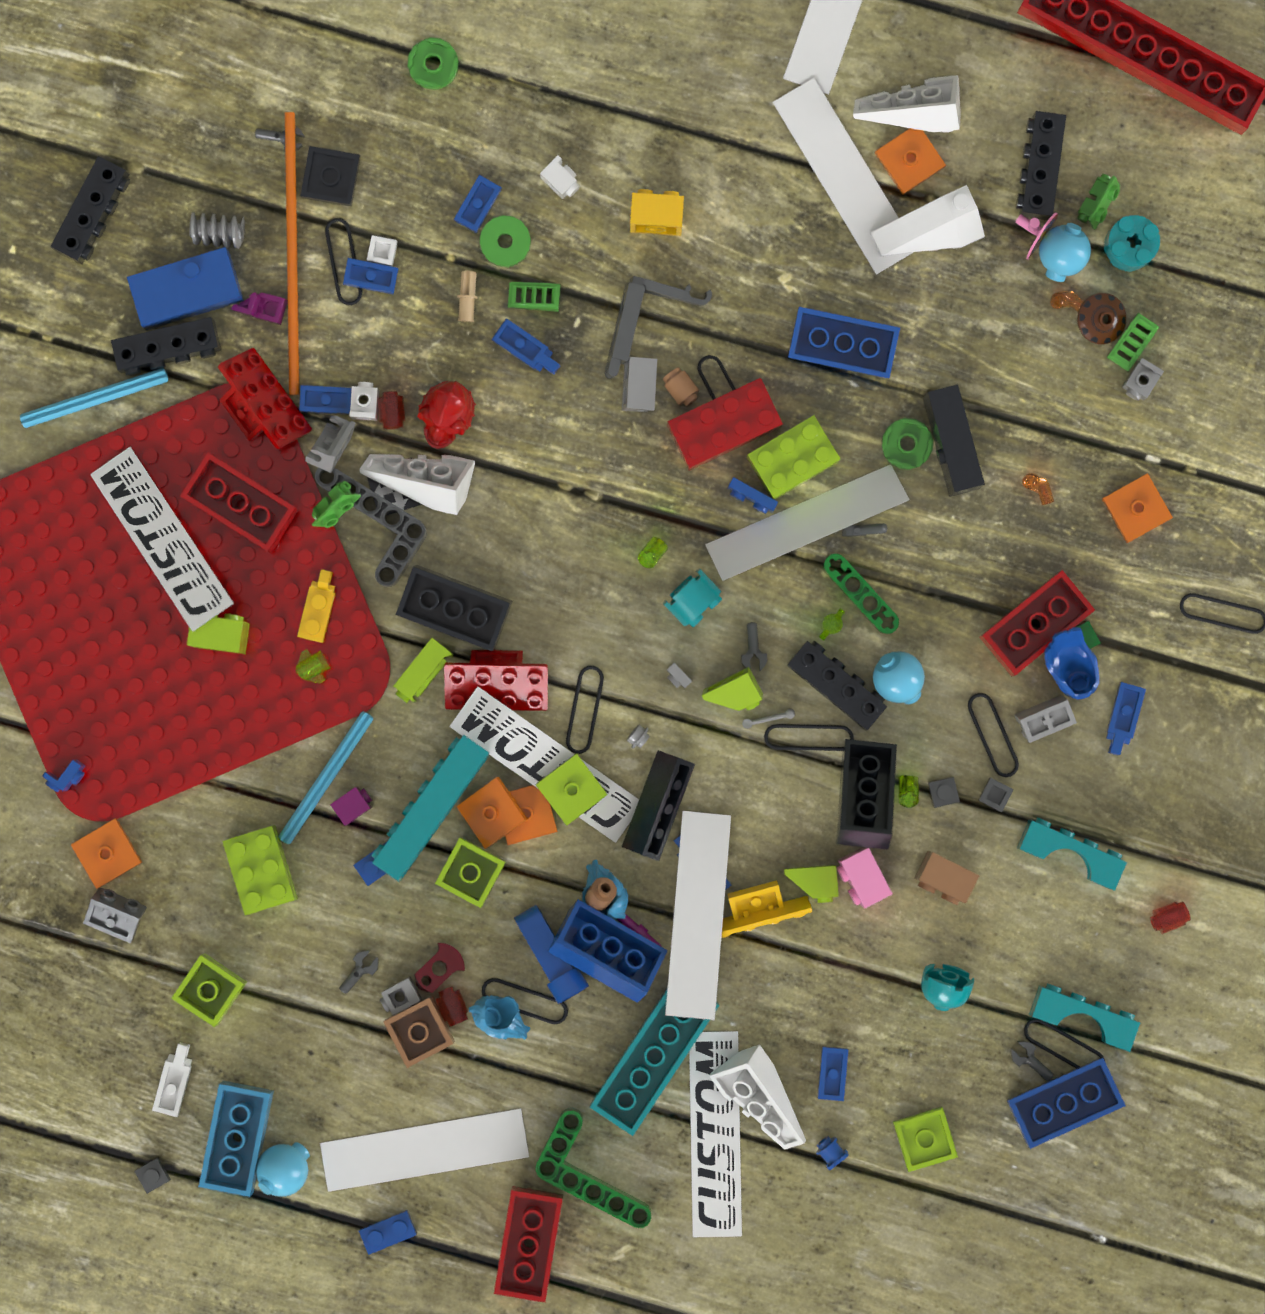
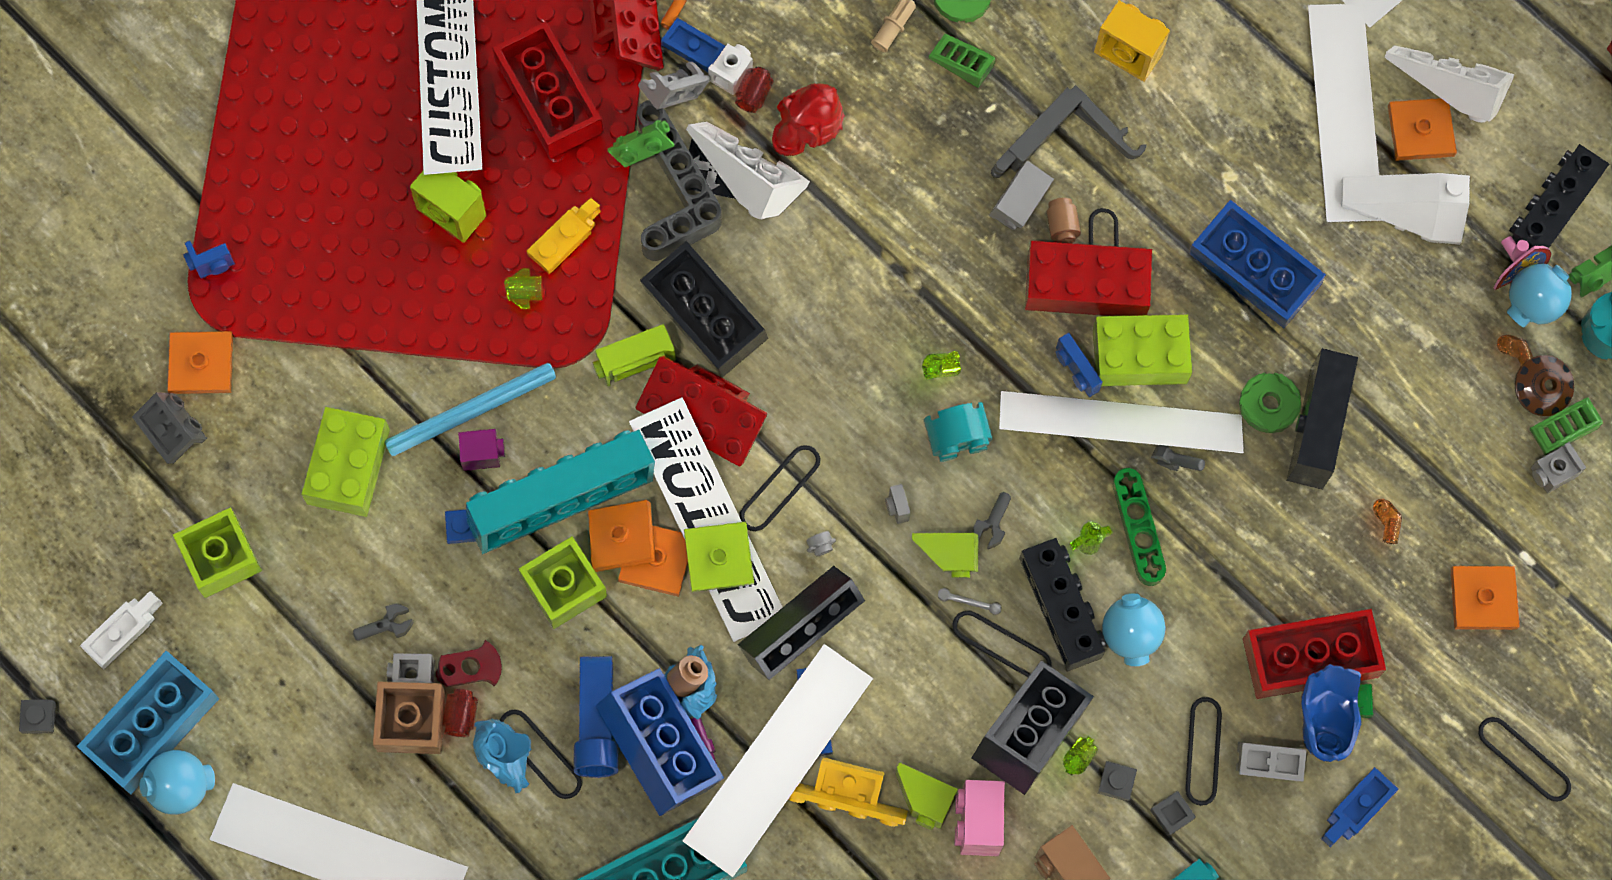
camera: 25 degrees right, 15 degrees down
blue hinge [492,318,560,375] -> none

